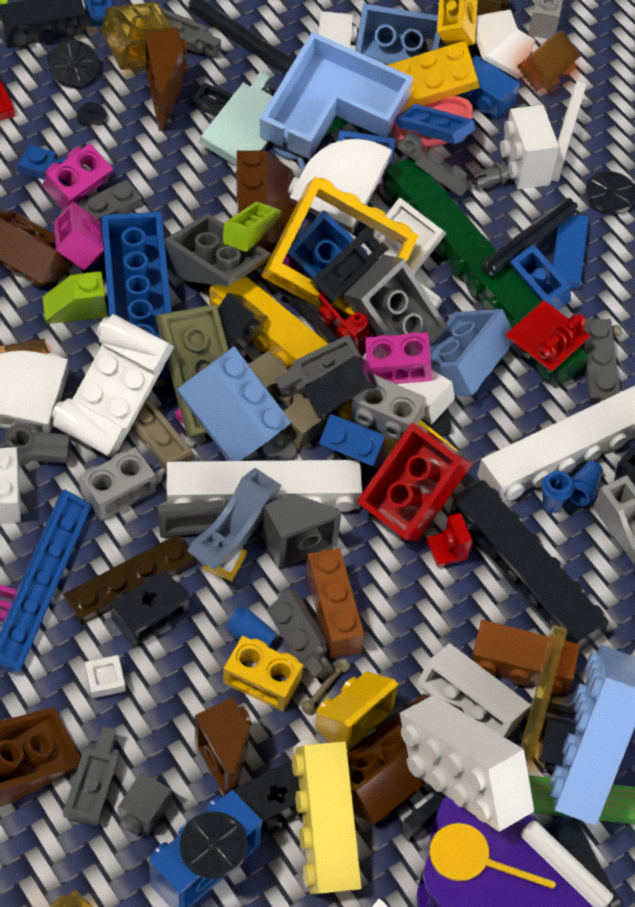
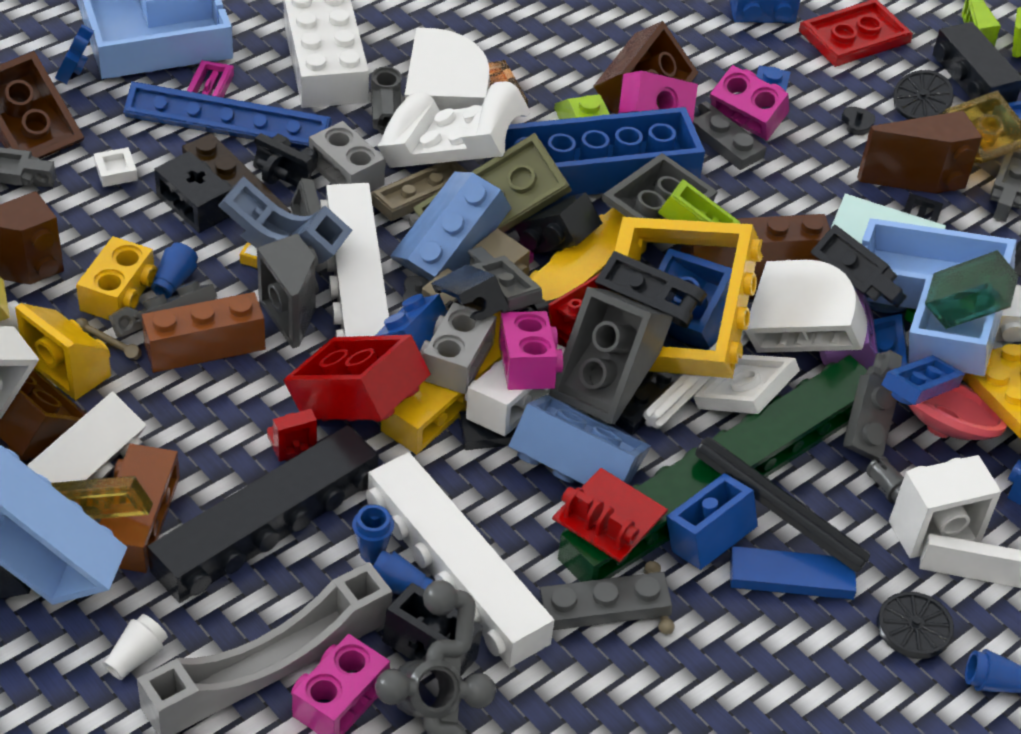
camera: 85 degrees right, 10 degrees down
none -> black hips [253,133,318,187]
none -> black hinge [810,224,907,308]
none -> clear green brick [925,250,1018,329]

